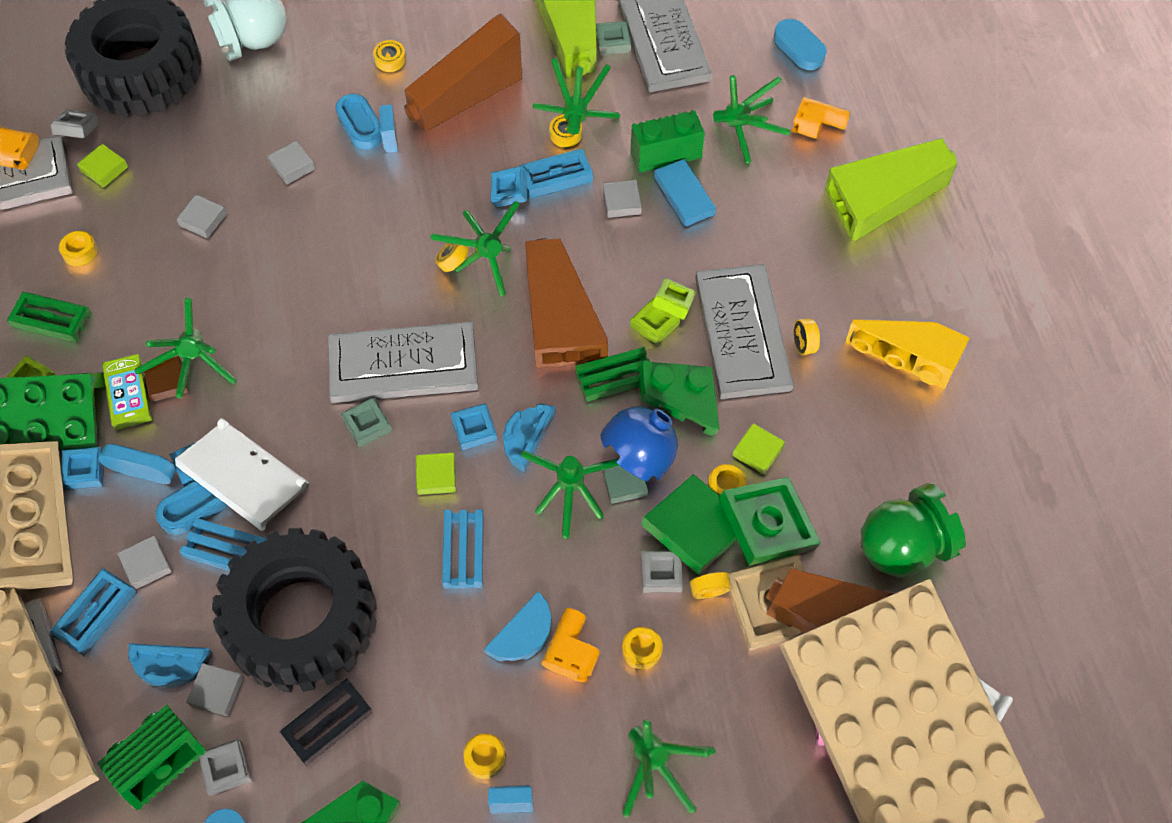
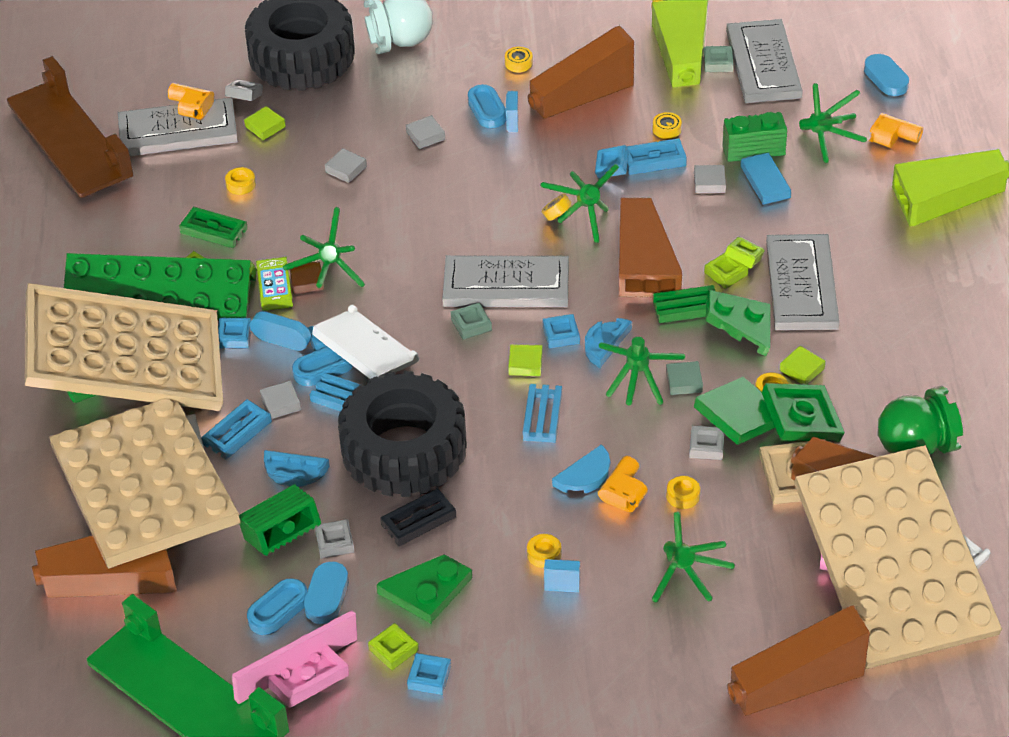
camera: 10 degrees right, 15 degrees down
light grey tile [186,663,243,717] -> none
green plant [532,58,620,135] -> none
blue cylinder [600,406,678,481] -> none
yellow tile [690,572,732,599] -> none
yellow tile [793,318,820,355] -> none
yellow slope [845,319,970,389] -> none

